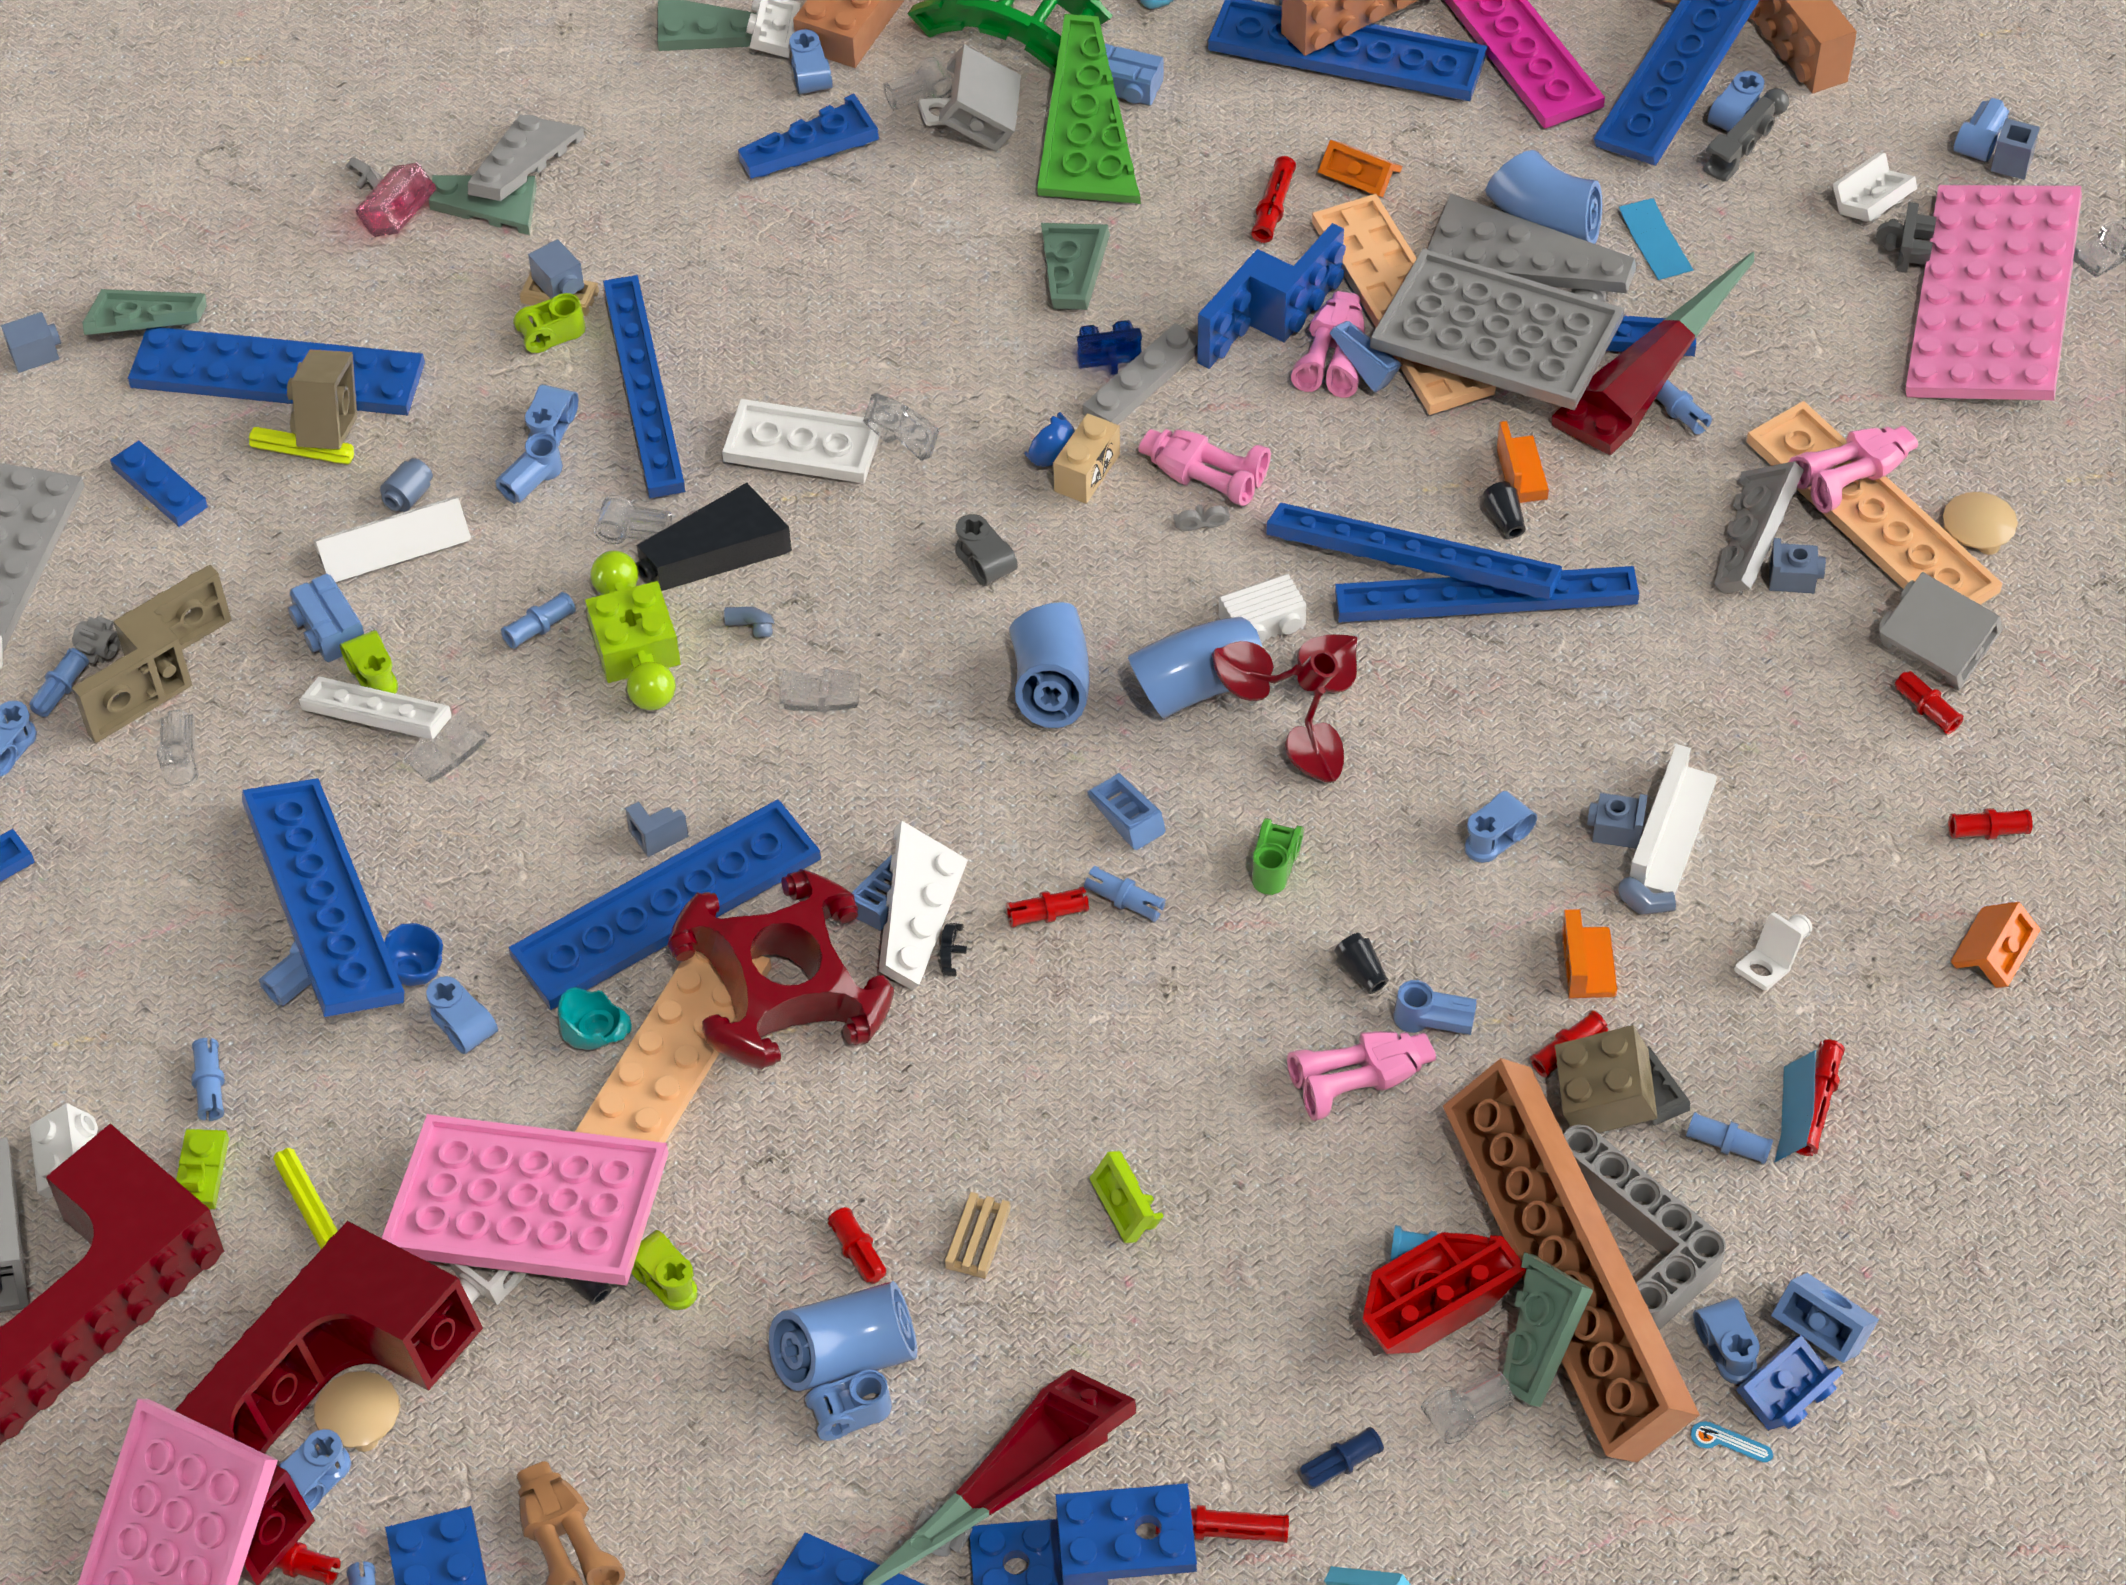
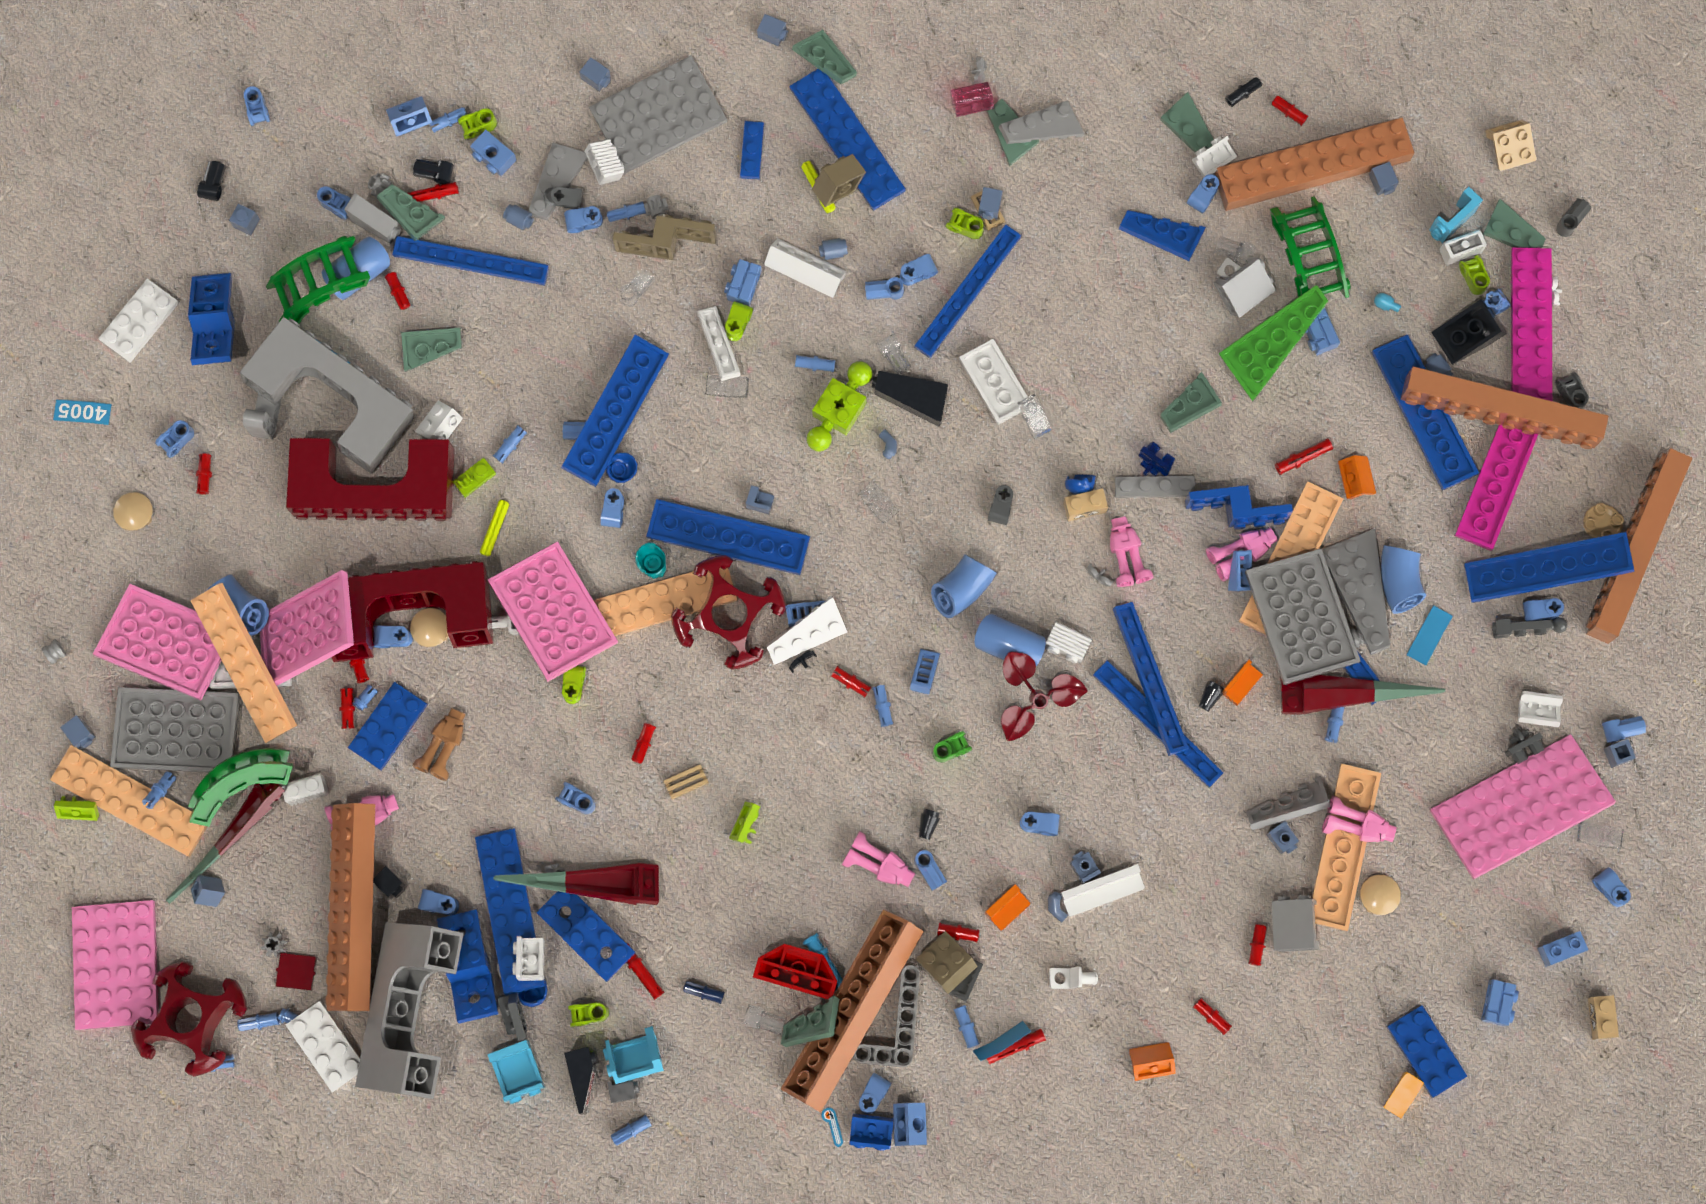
camera: 50 degrees right, 25 degrees up
medium blue brick [769,1281,917,1391] -> none

